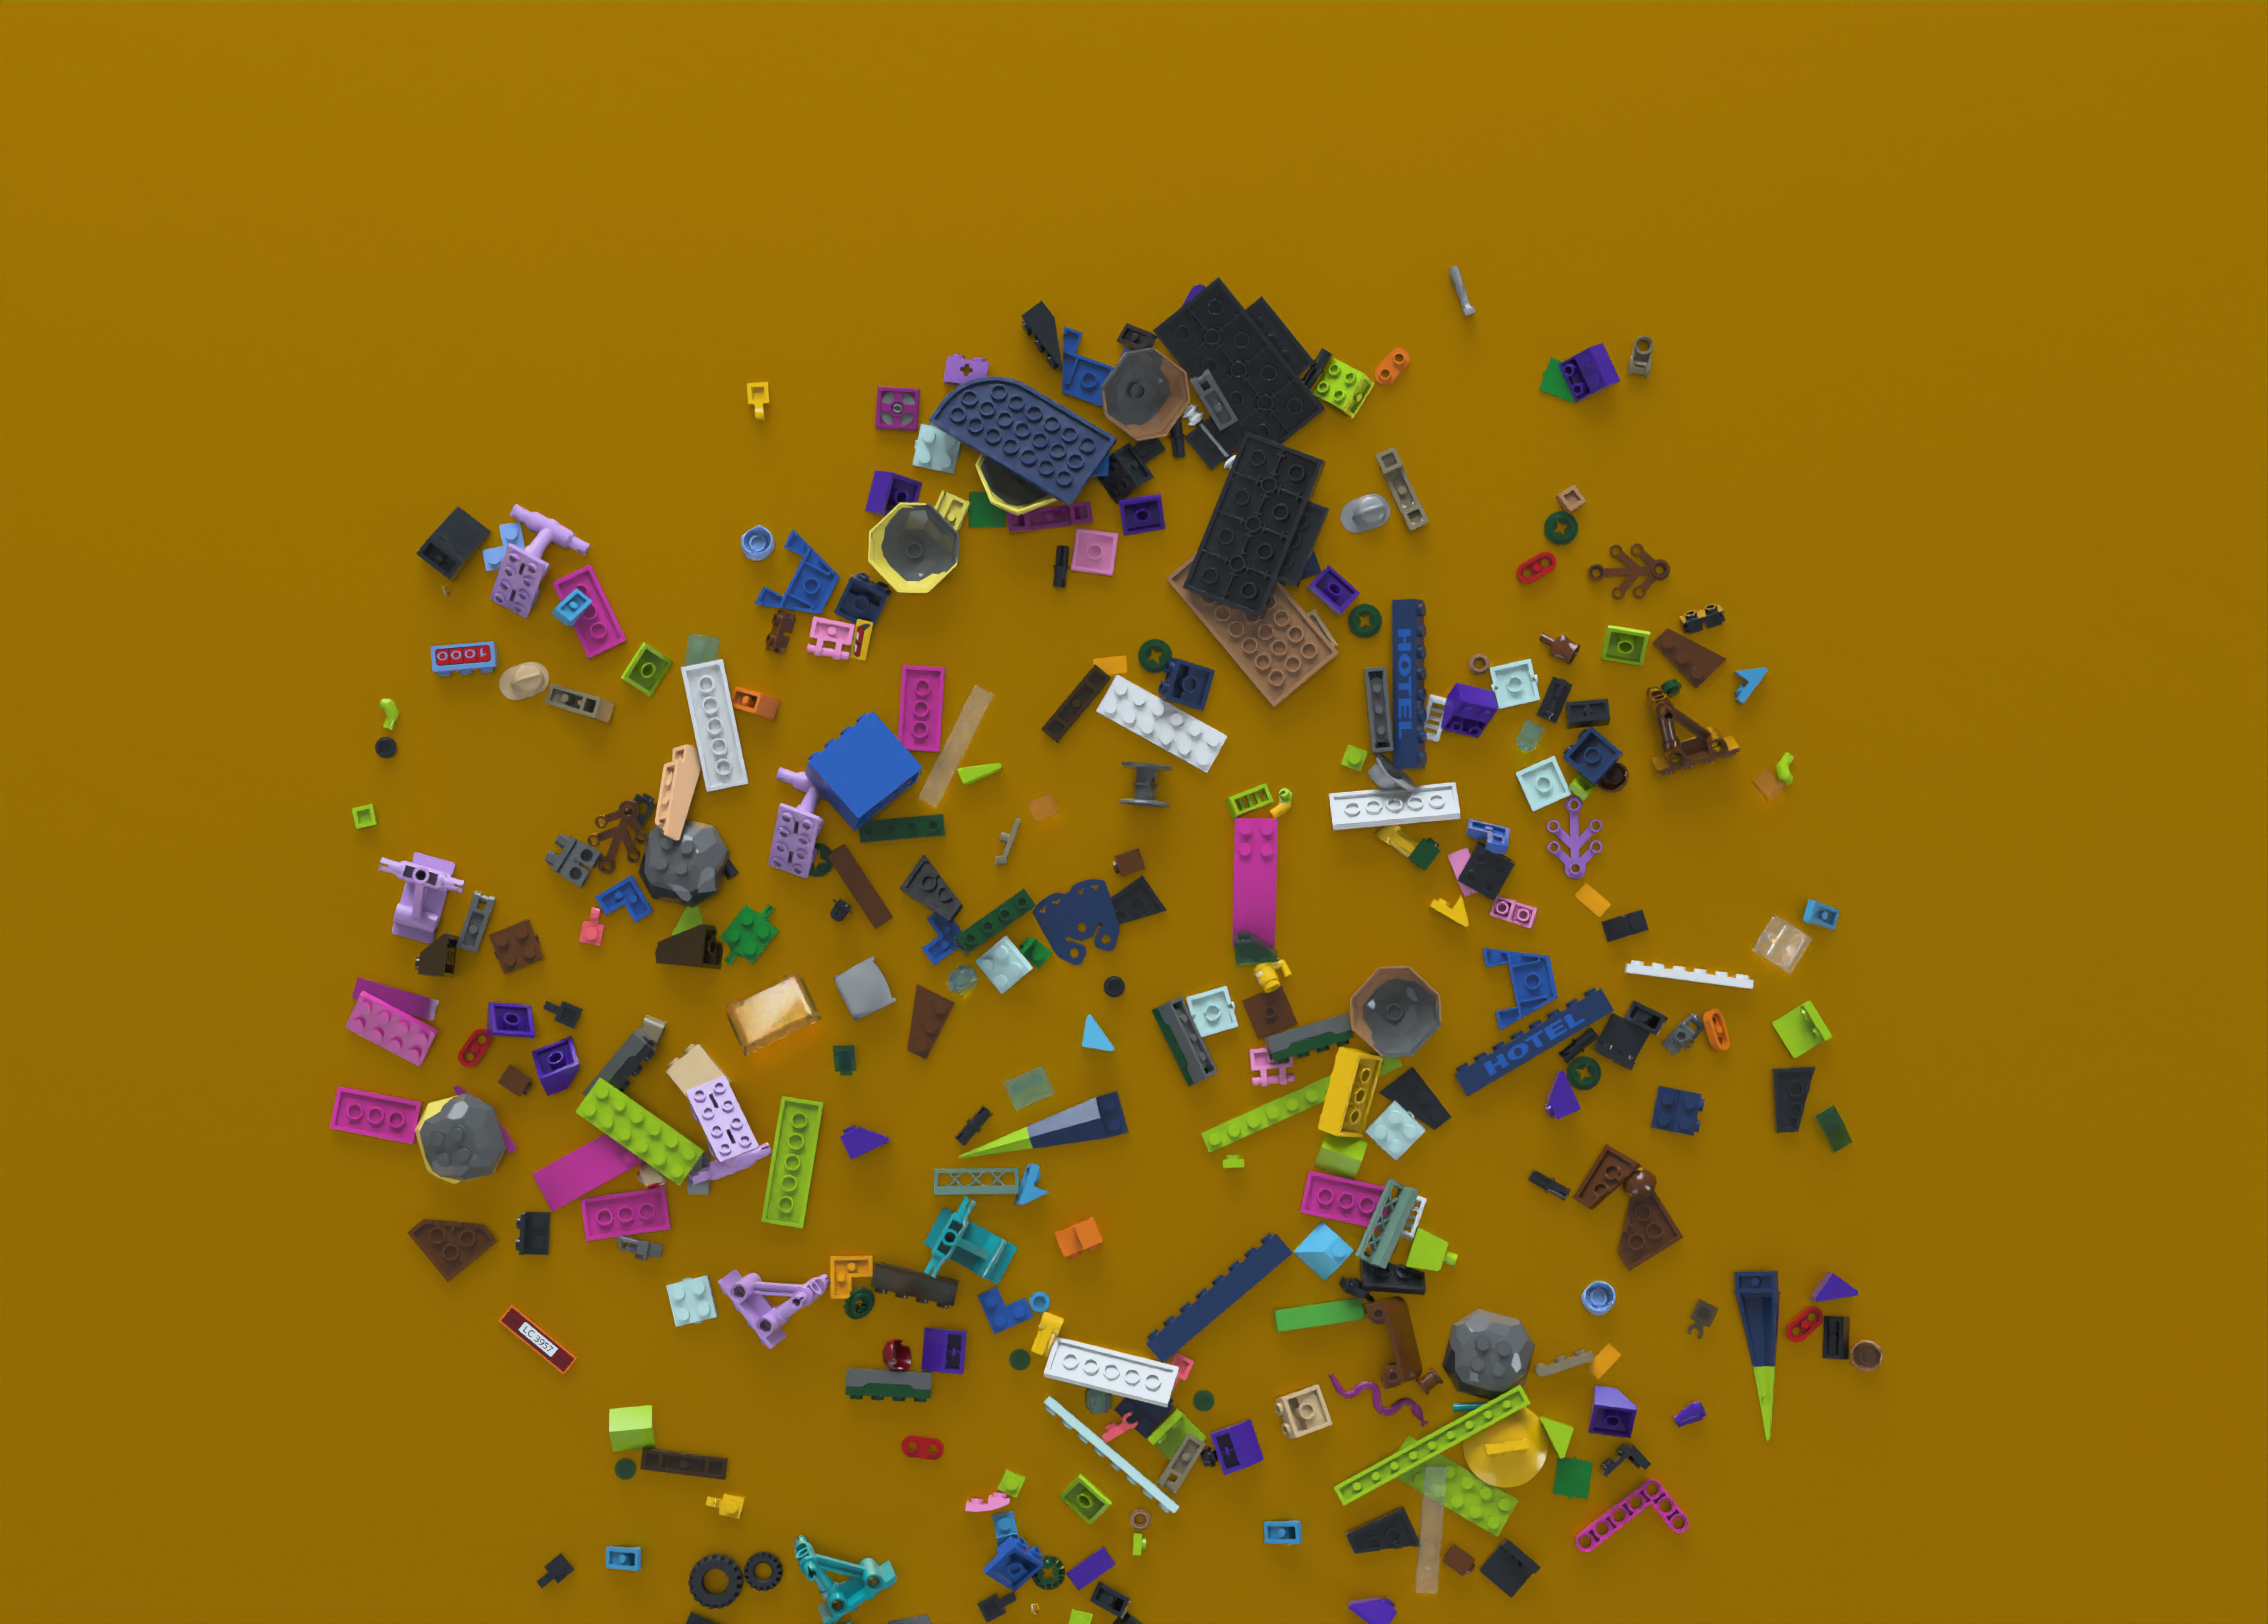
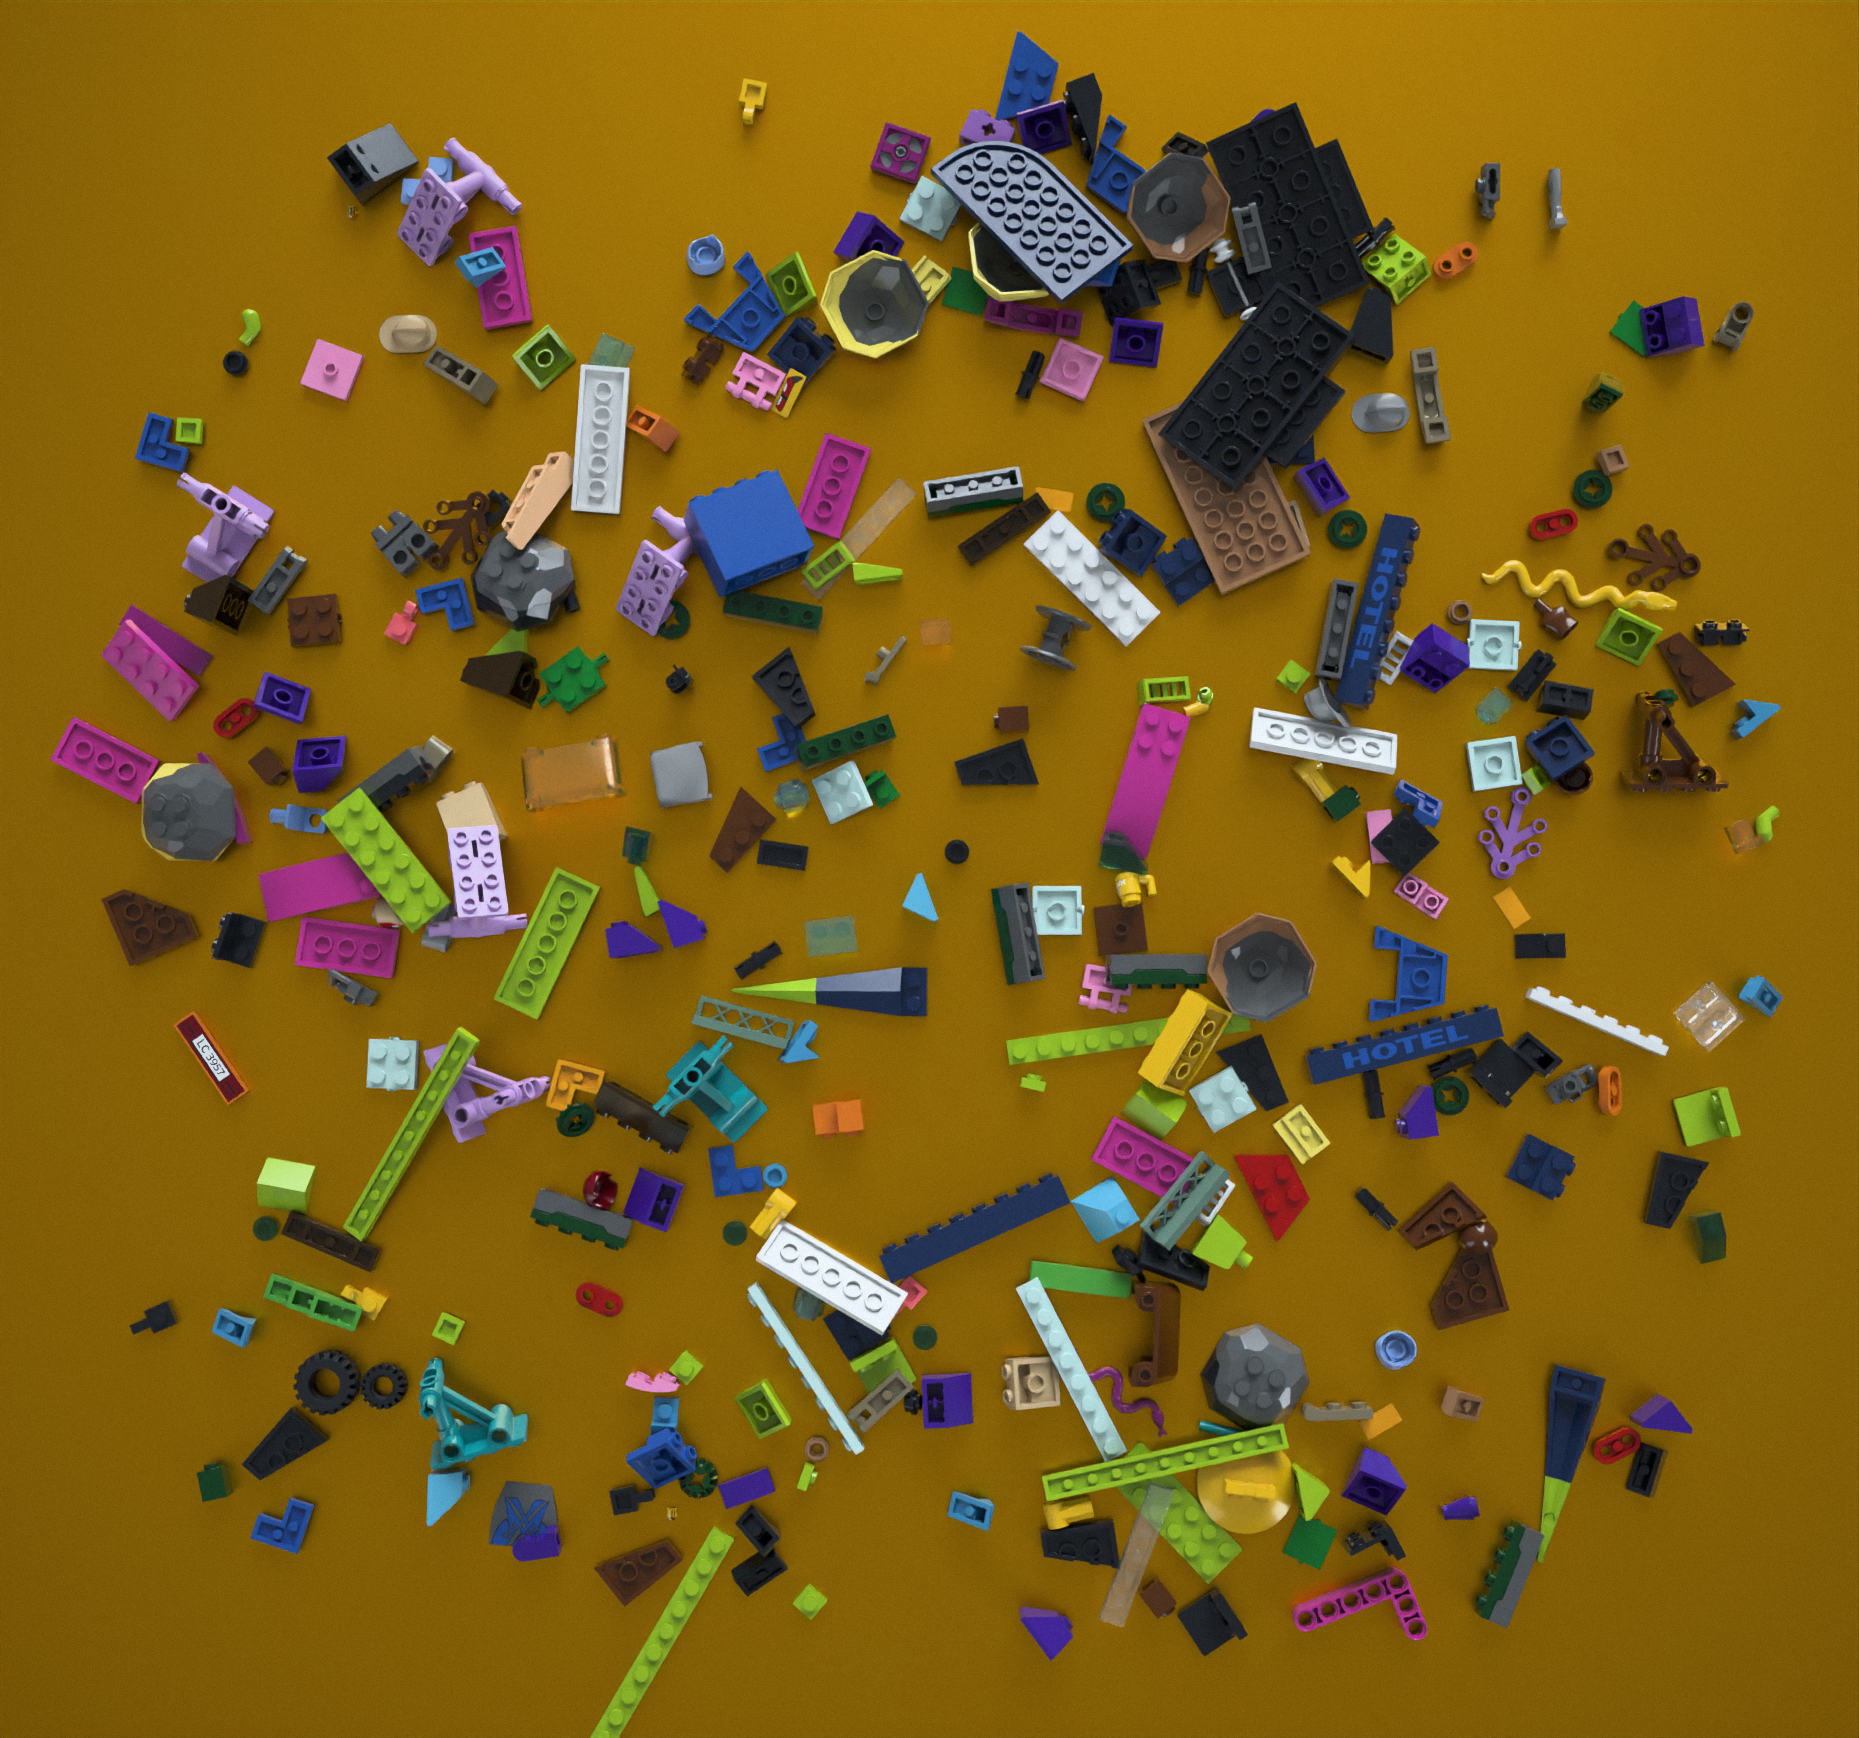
camera: 20 degrees right, 0 degrees up
brick [430,641,498,677] -> none
black plate [543,1001,582,1029] -> none
reddish brown slope [827,844,893,929] -> none
dark blue piece [1033,879,1119,965] -> none
coral plate [1102,1411,1139,1443] -> none
reddish brown bush [1416,1367,1444,1395] -> none
clear smoke plate [1687,1299,1719,1339] -> none
medium nougat hair [1850,1339,1883,1372] -> none
none -> blue plate [135,412,190,473]
none -> bright green slope [263,1273,363,1332]
none -> medium blue bracket [269,804,328,834]
none -> bright pink plate [300,339,364,402]
none -> lime plate [343,1027,481,1241]
none -> lime plate [432,1312,465,1345]
none -> lime slope [634,866,661,918]
none -> dark purple slope [657,900,708,949]
none -> black tile [757,839,809,871]
none -> lime slope [765,252,818,318]
none -> lime slope [801,541,856,590]
none -> dark grey piece [923,466,1023,518]
none -> blue wing [995,31,1059,121]
none -> dark purple slope [1015,99,1072,154]
none -> light aqua plate [1016,1277,1127,1462]
none -> yellow piece [1043,1495,1095,1530]
none -> dark blue plate [1151,537,1215,607]
none -> red wing [1234,1154,1310,1241]
none -> light yellow plate [1272,1104,1330,1165]
none -> black slope [1349,287,1393,364]
none -> black axle [1363,1070,1385,1119]
none -> medium nougat slope [1441,1387,1484,1422]
none -> piece [1474,1520,1544,1628]
none -> dark grey piece [1475,163,1500,219]
none -> yellow animal [1481,560,1677,611]
none -> dark green slope [1582,371,1623,413]

